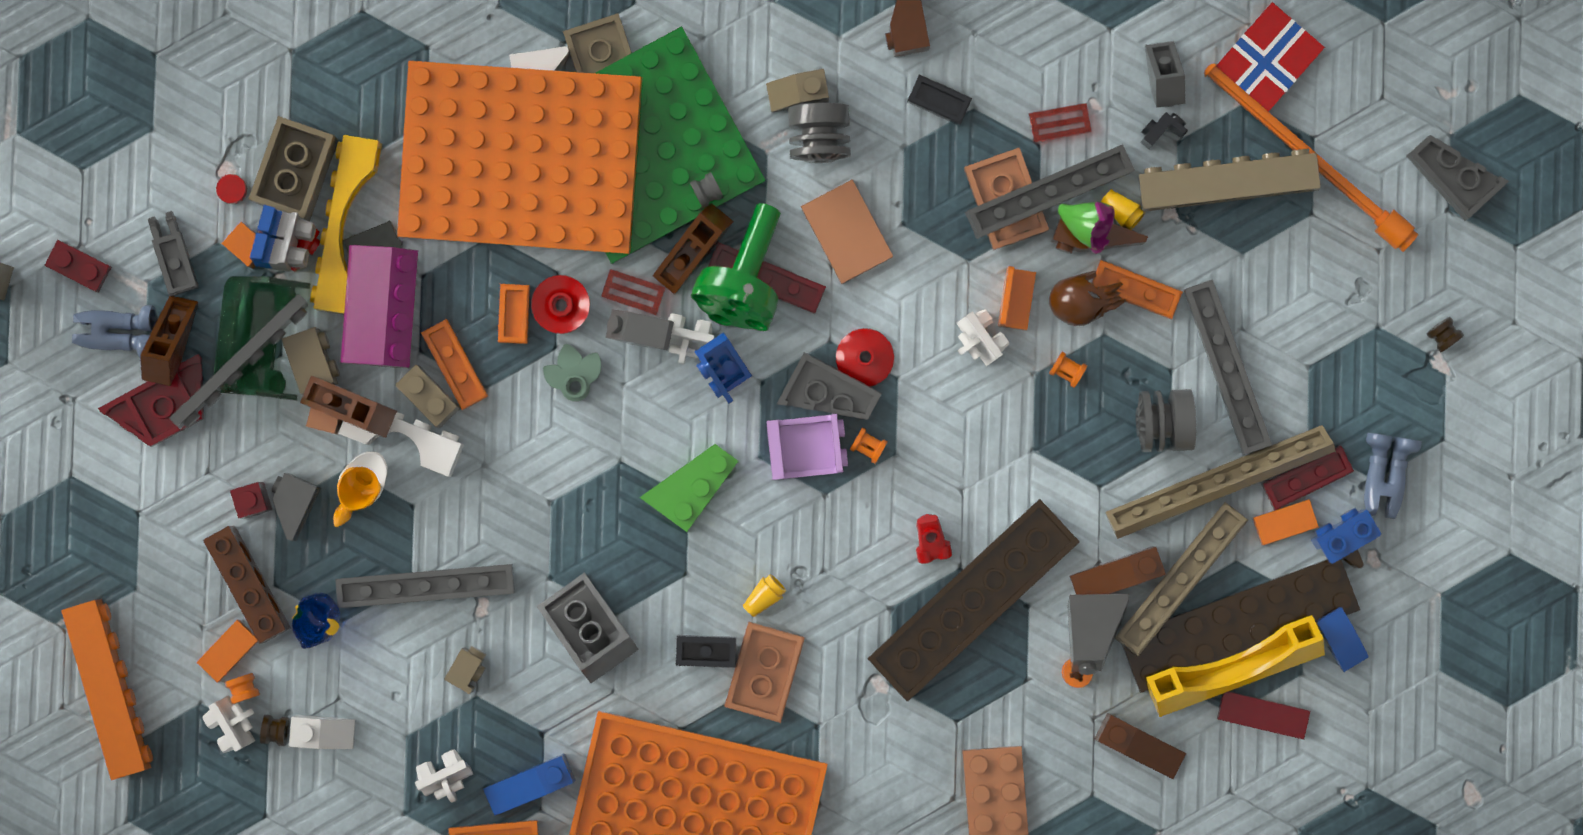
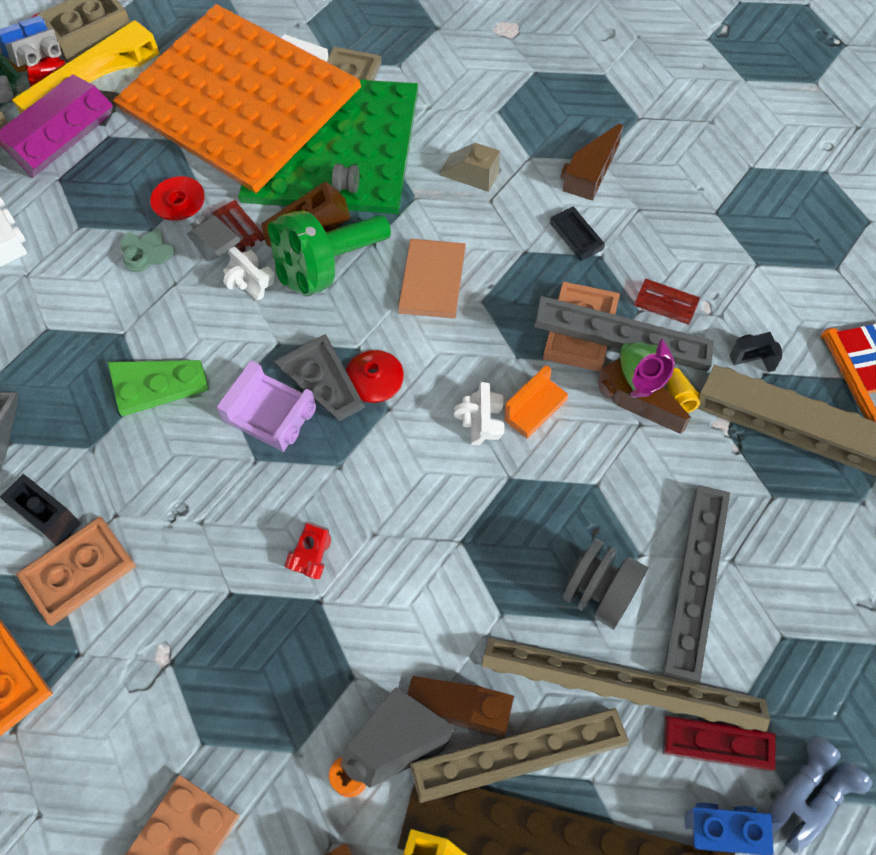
camera: 40 degrees right, 25 degrees down
dark tan brick [395,365,460,428] -> none
orange tile [421,319,489,410] -> none
orange tile [498,284,530,344] -> none
blue bracket [695,332,752,404] -> none
dark red tile [708,242,826,314] -> none
yellow cone [743,574,786,617] -> none
dark grey wheel [788,103,851,163] -> none
orange bush [850,427,888,464] -> none
dark brown plate [867,499,1080,702] -> none
reddish brown helmet [1049,271,1126,326] -> none
orange bush [1049,351,1087,388] -> none
orange tile [1091,260,1183,319] -> none
dark grey slope [1145,41,1185,108] -> none
orange tile [1253,499,1319,545] -> none

